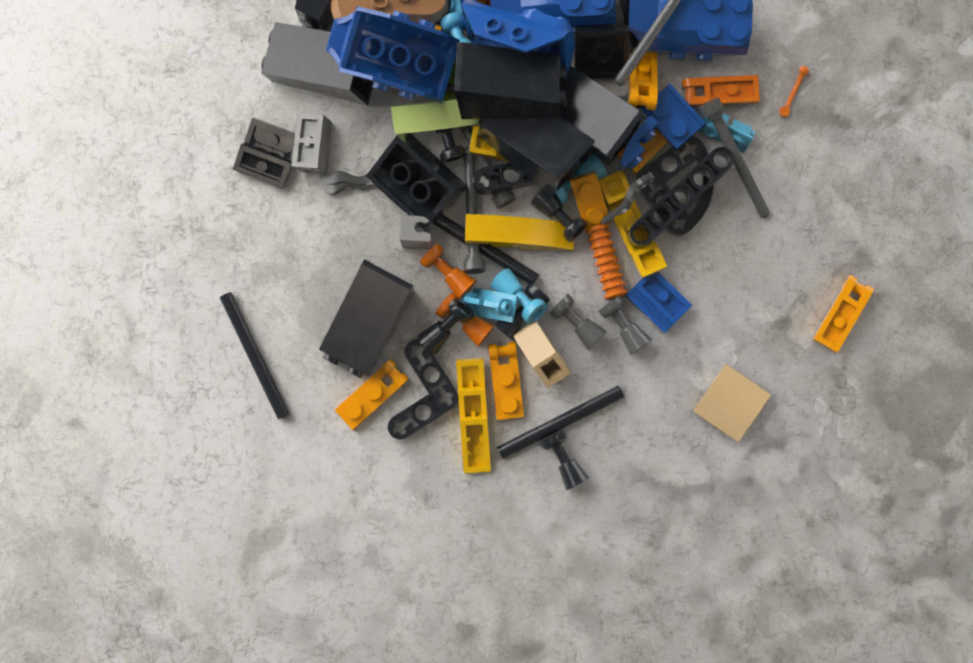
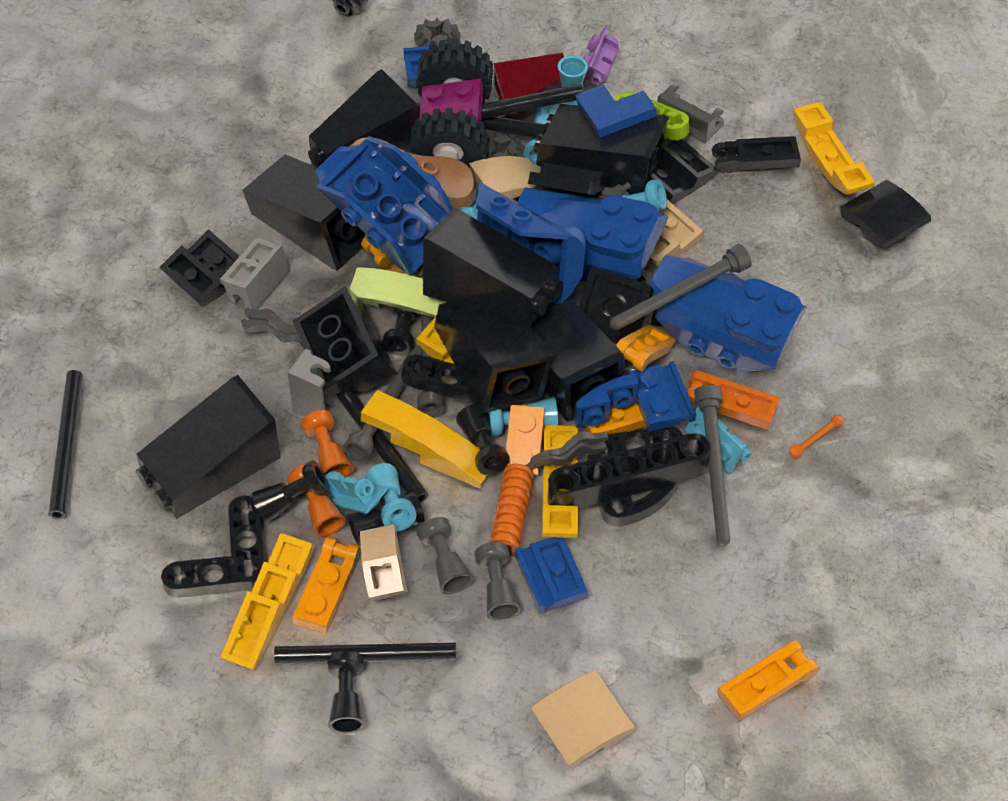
camera: 25 degrees right, 30 degrees down
light orange plate [335,359,409,430] -> none

